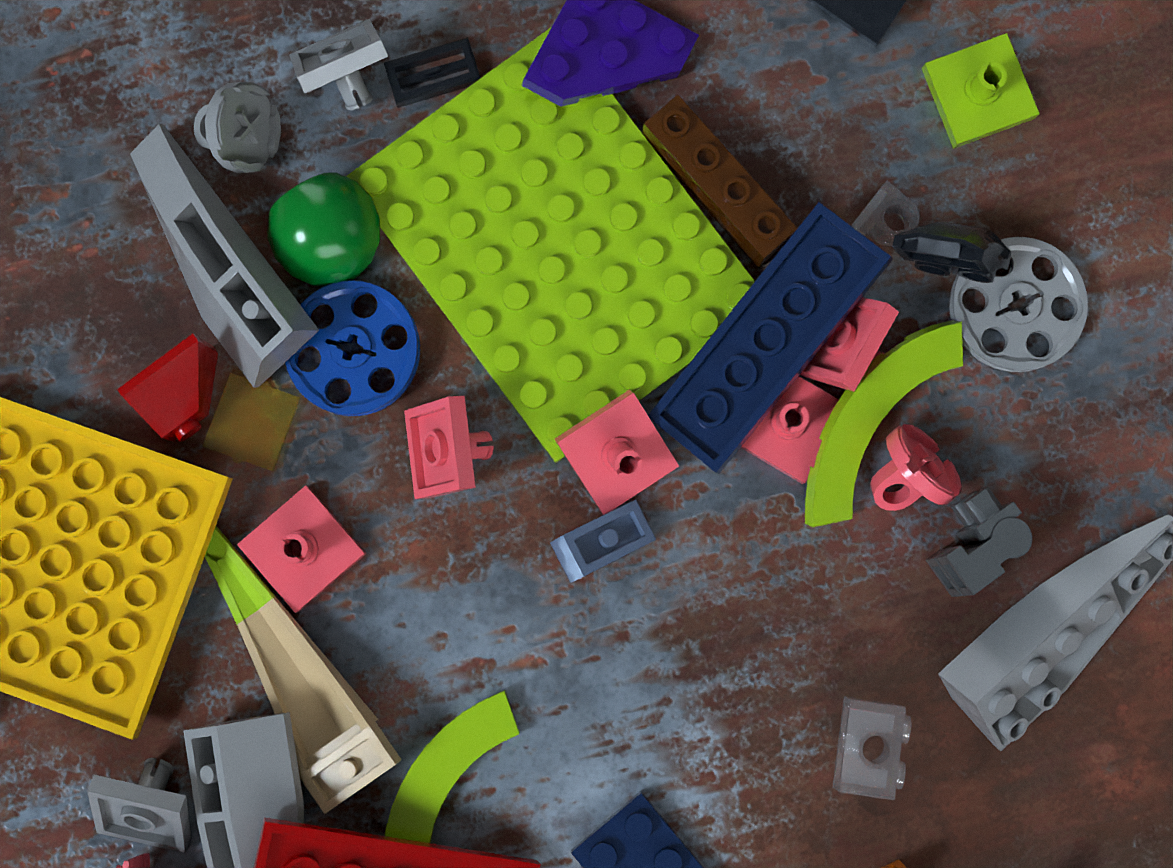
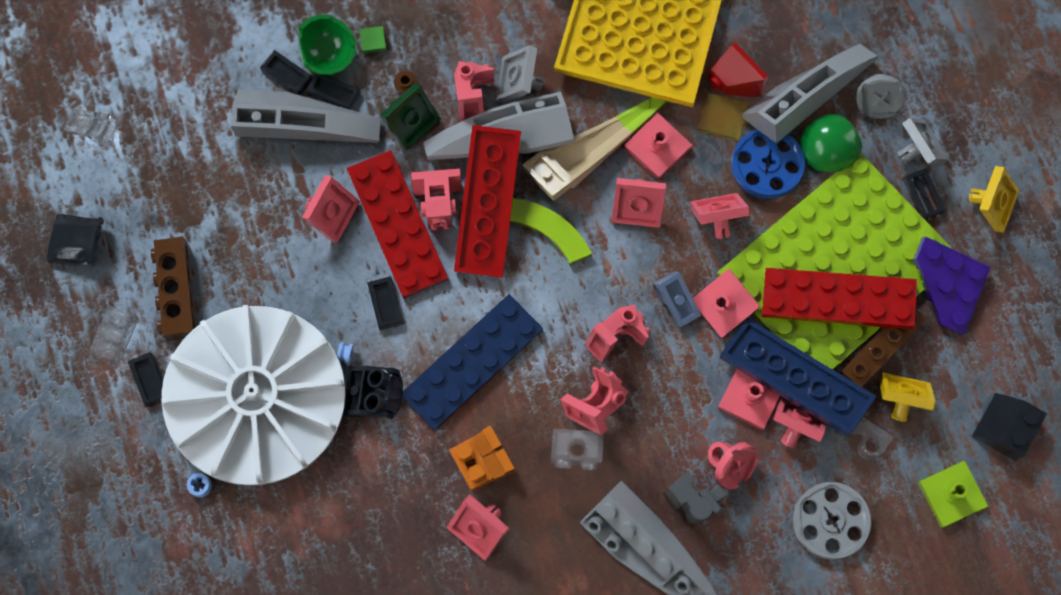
camera: 85 degrees right, 10 degrees down
lime tile [805,320,963,527] -> none
black slope [892,221,1012,283] -> none
none -> coral tile [560,367,628,435]
none -> coral tile [584,304,650,363]
none -> coral tile [611,178,666,228]
none -> red plate [762,268,917,330]
none -> yellow tile [879,372,936,422]

